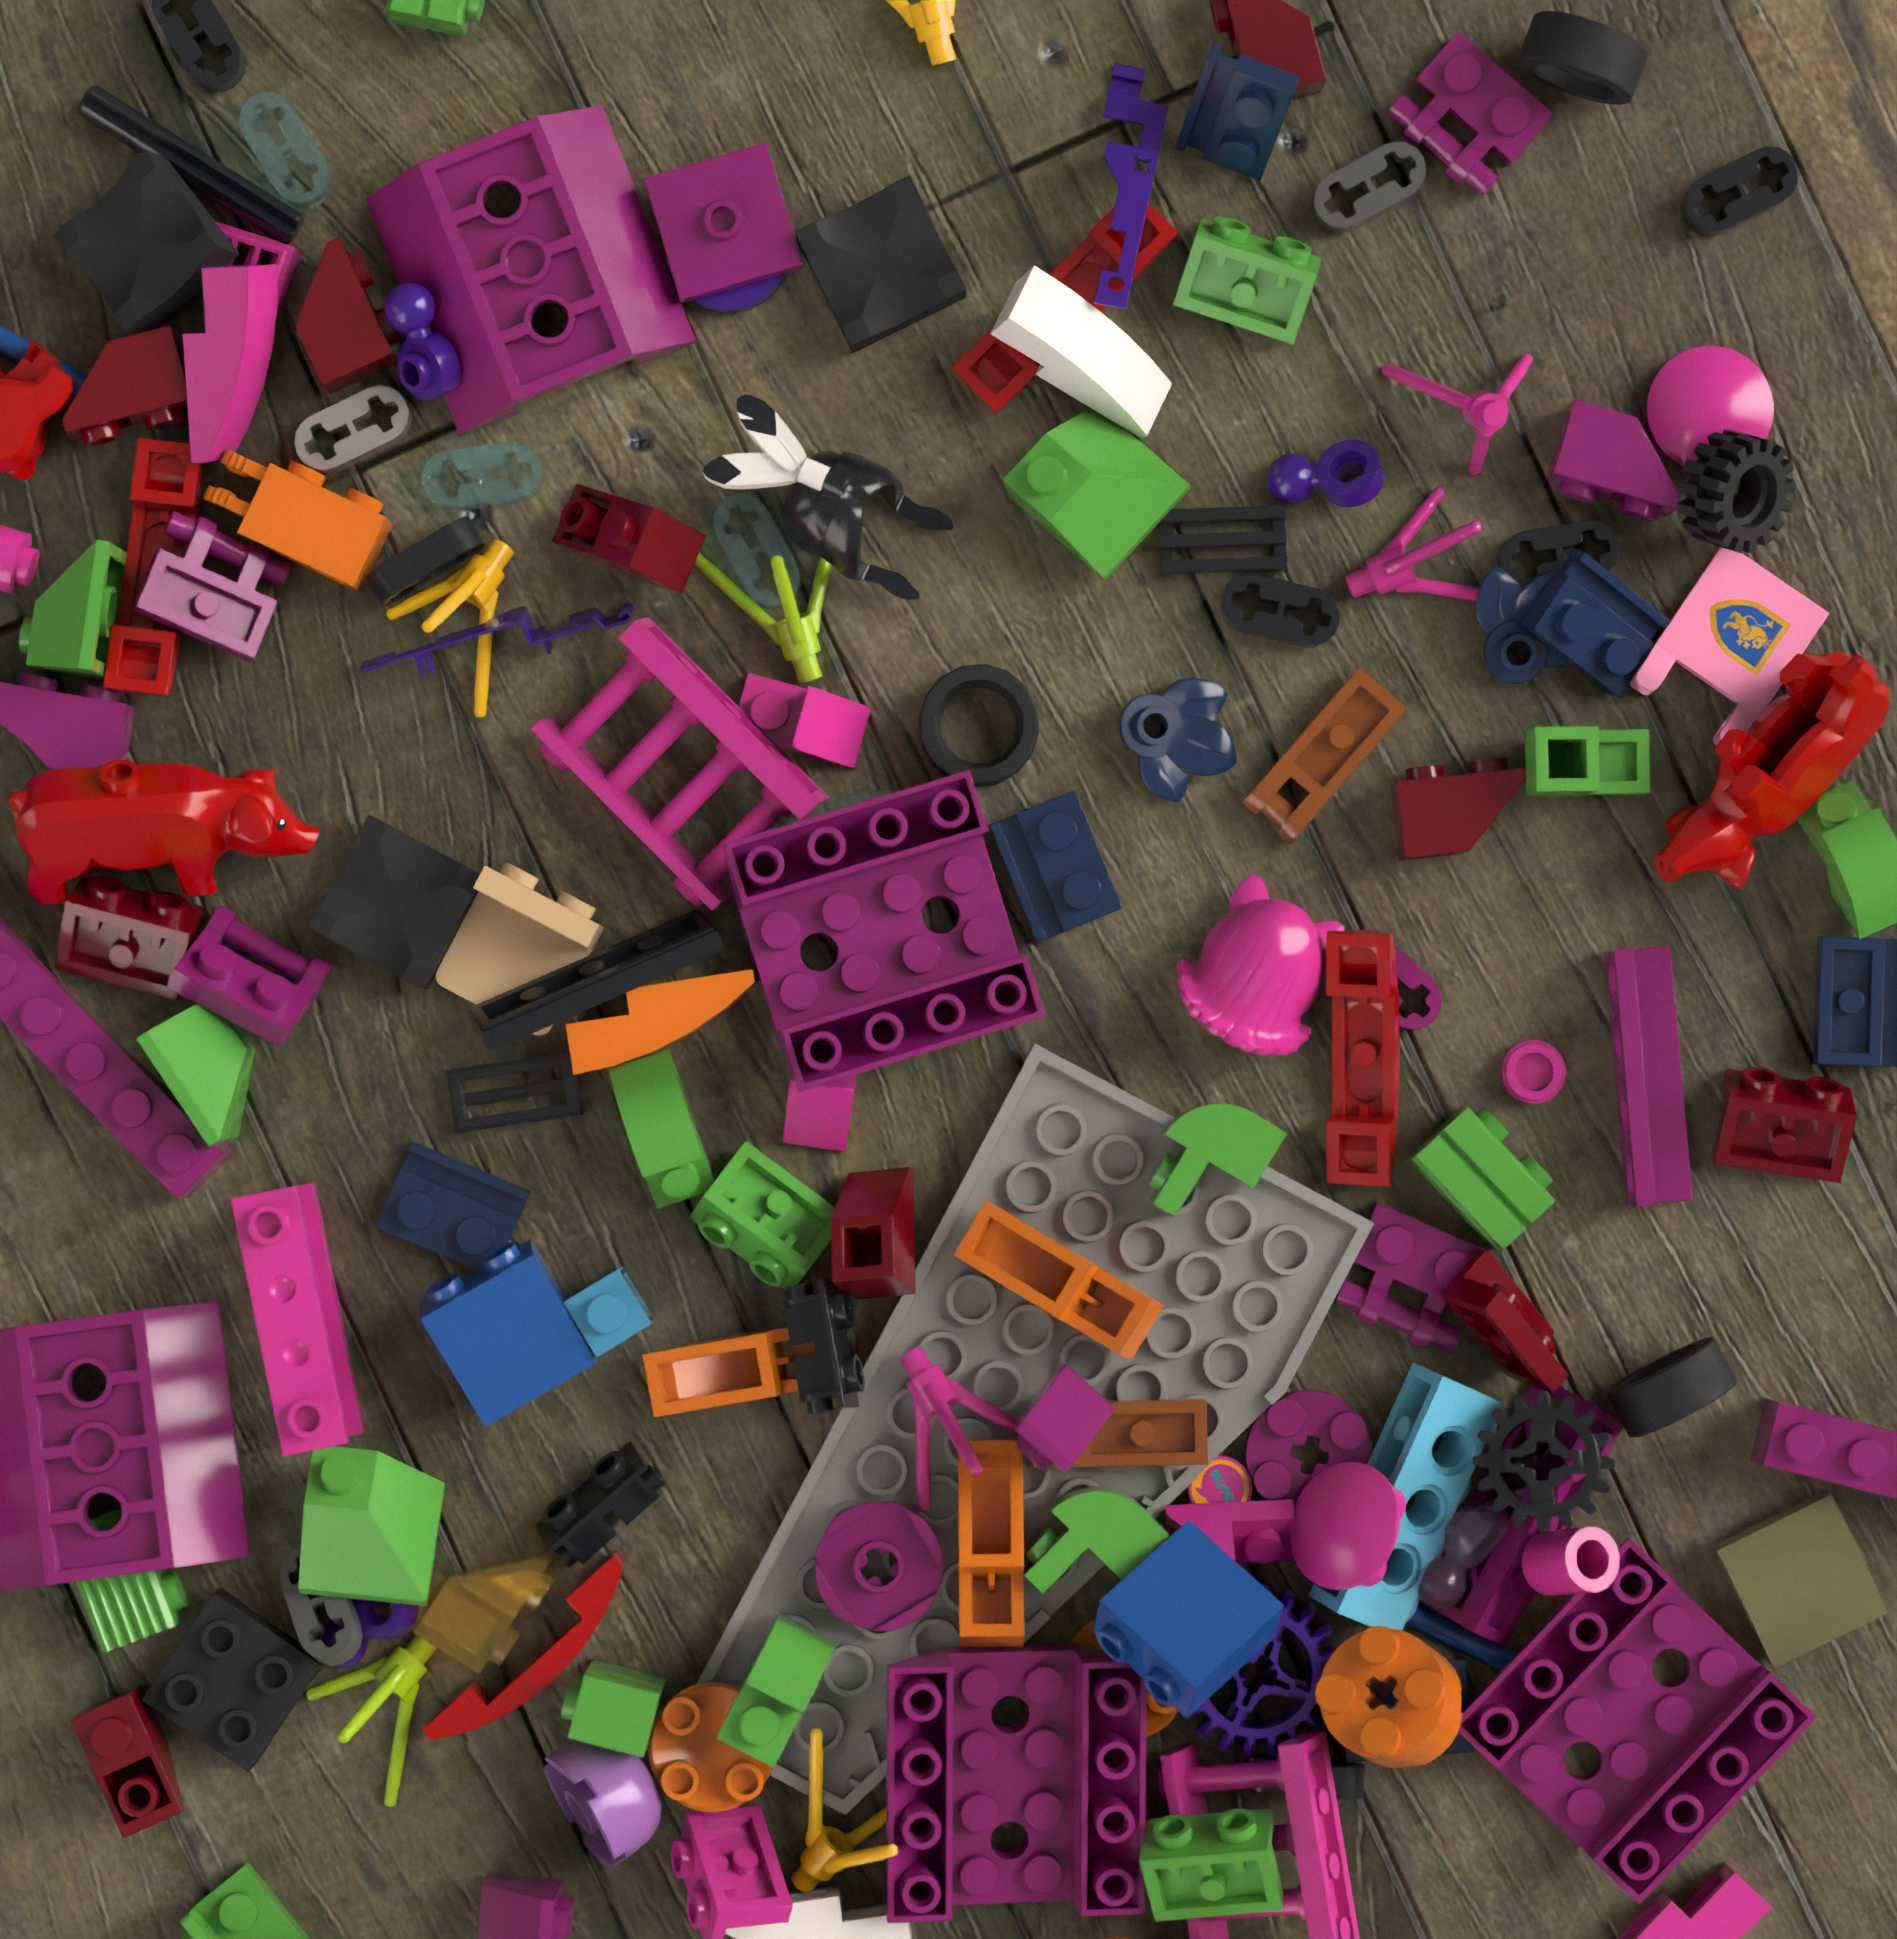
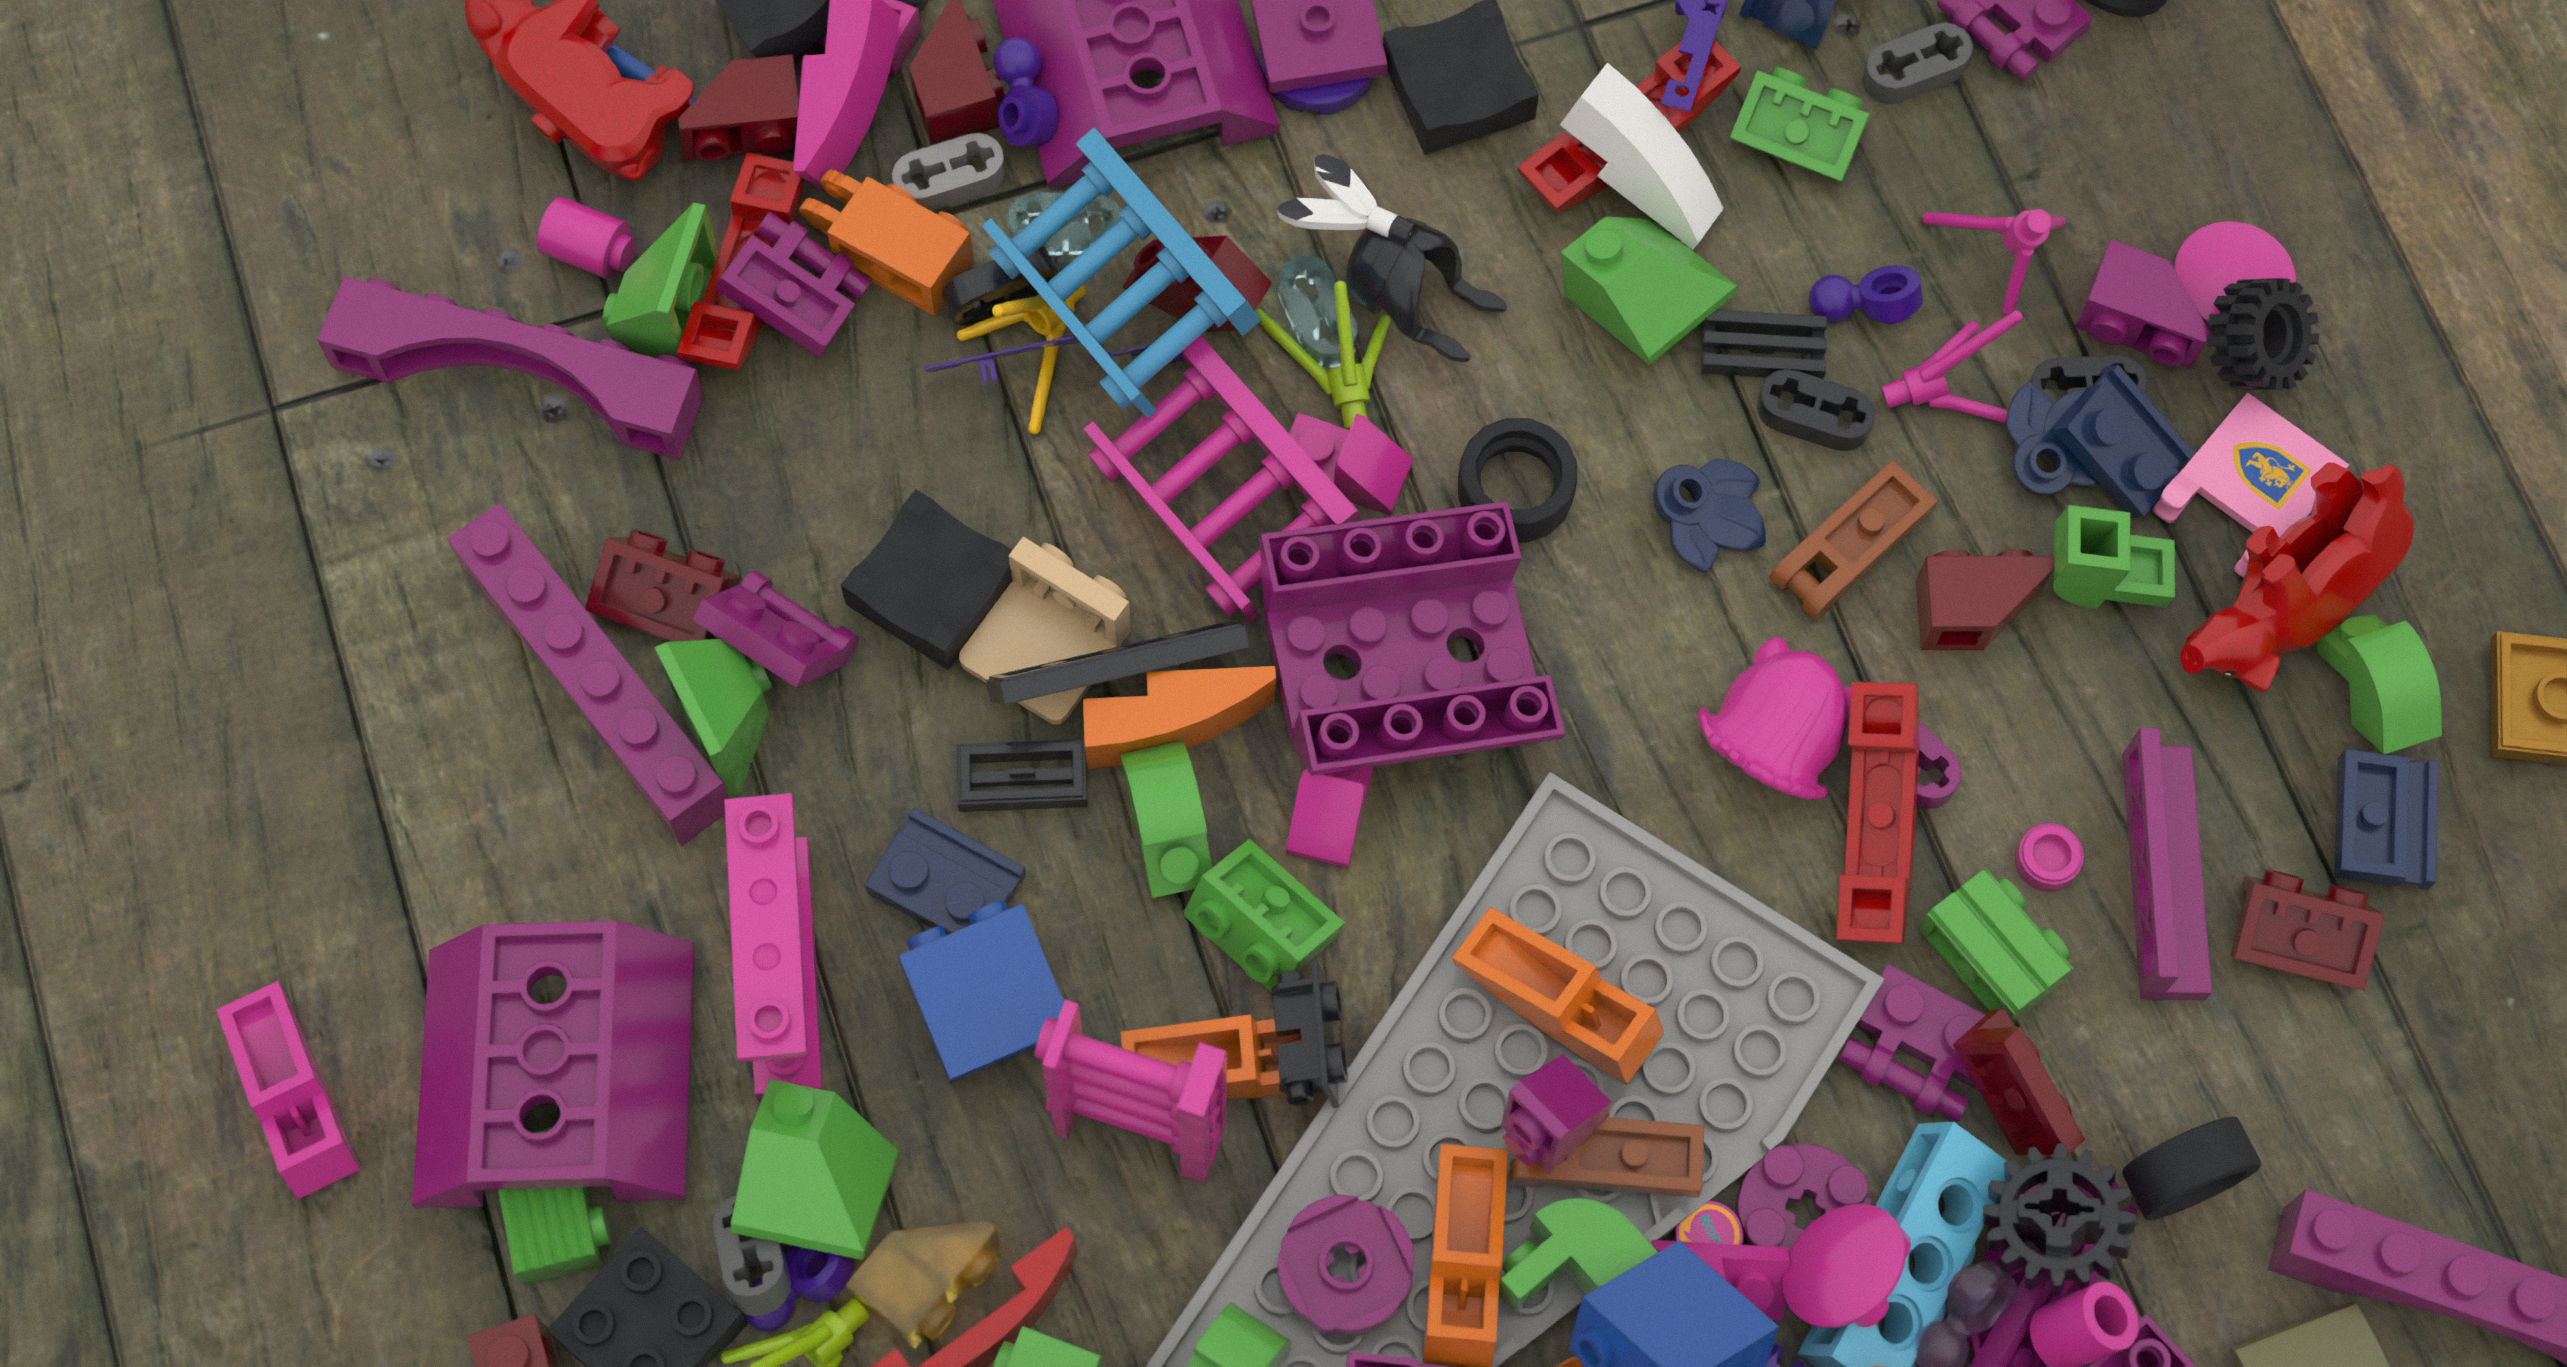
camera: 15 degrees right, 20 degrees down
red animal [8,759,320,905] -> none
black hinge [535,1441,666,1568] -> none
dark azure brick [563,1266,656,1358] -> none
dark red slope [831,1167,916,1300] -> none
dark pink plant [899,1347,1020,1512] -> none
dark blue plate [989,790,1123,943] -> none
bright green brick [1148,1103,1287,1217] -> none
black beam [1680,146,1799,237] -> none
none -> dark azure fence [982,127,1261,419]
none -> dark pink fence [1035,999,1227,1184]

